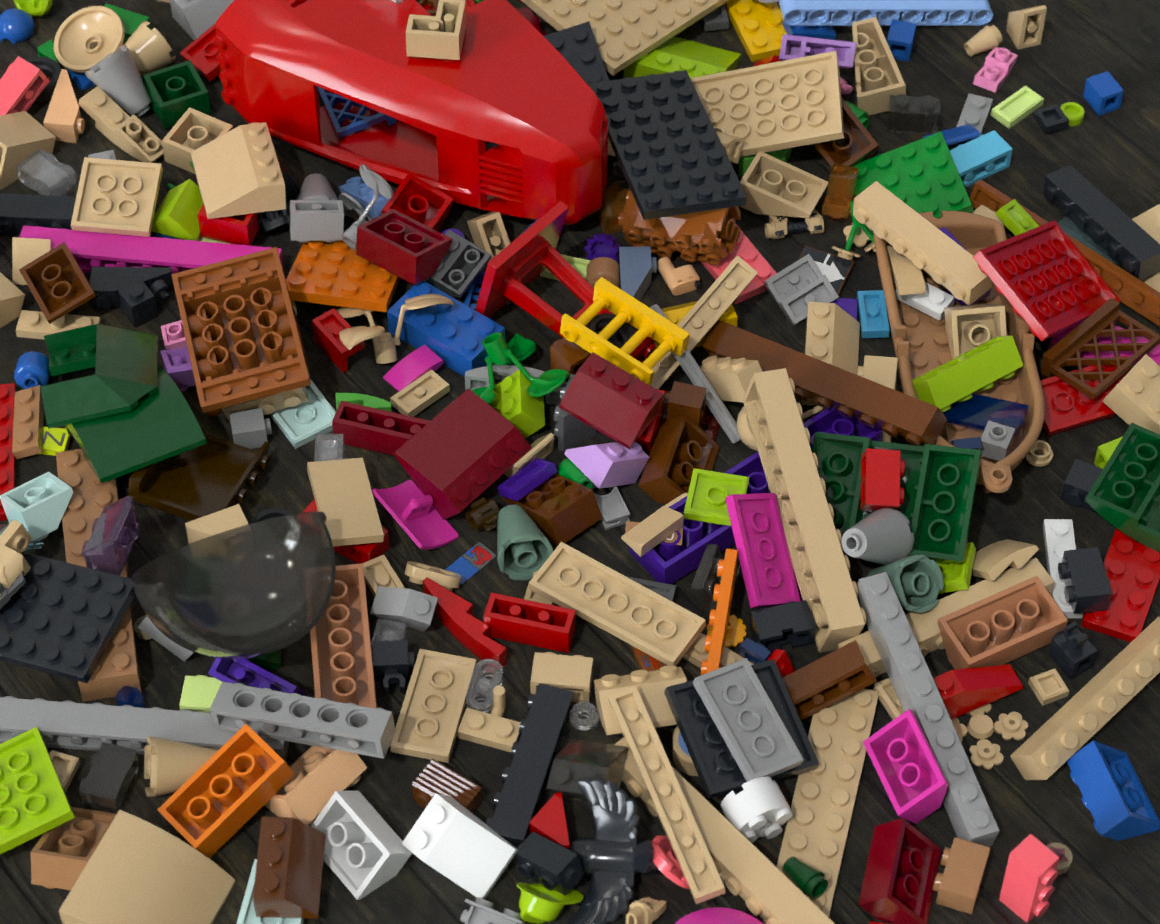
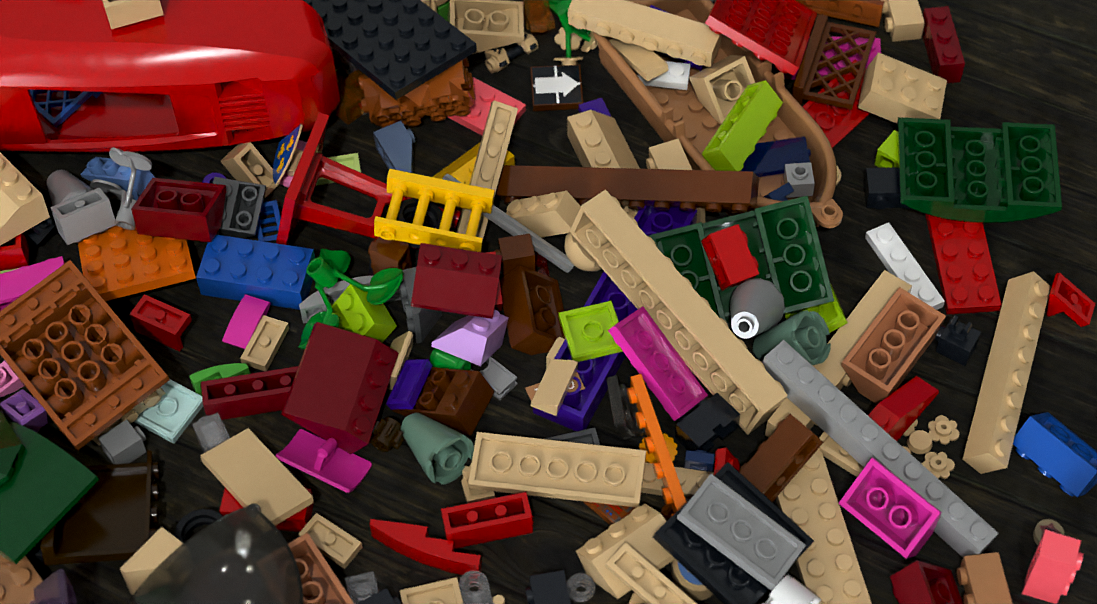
camera: 25 degrees left, 5 degrees up
tan plant [336,294,453,364] -> none
light grey slope [370,586,438,632] -> none
red slope [382,173,454,231] -> none
tan plate [405,562,462,592] -> none
sticker [445,542,496,584] -> none
tan brick [530,652,593,703] -> none
dark purple piece [584,233,620,262] -> none
medium nougat head [586,257,620,288] -> none
light nougat piece [657,257,701,296] -> none
light grey slope [763,254,839,325] -> none
dark azure plate [857,290,890,338] -> none
tan slope [971,539,1039,581] -> none
tan tile [1028,668,1069,706] -> none
black brick [1058,547,1112,614] -> none

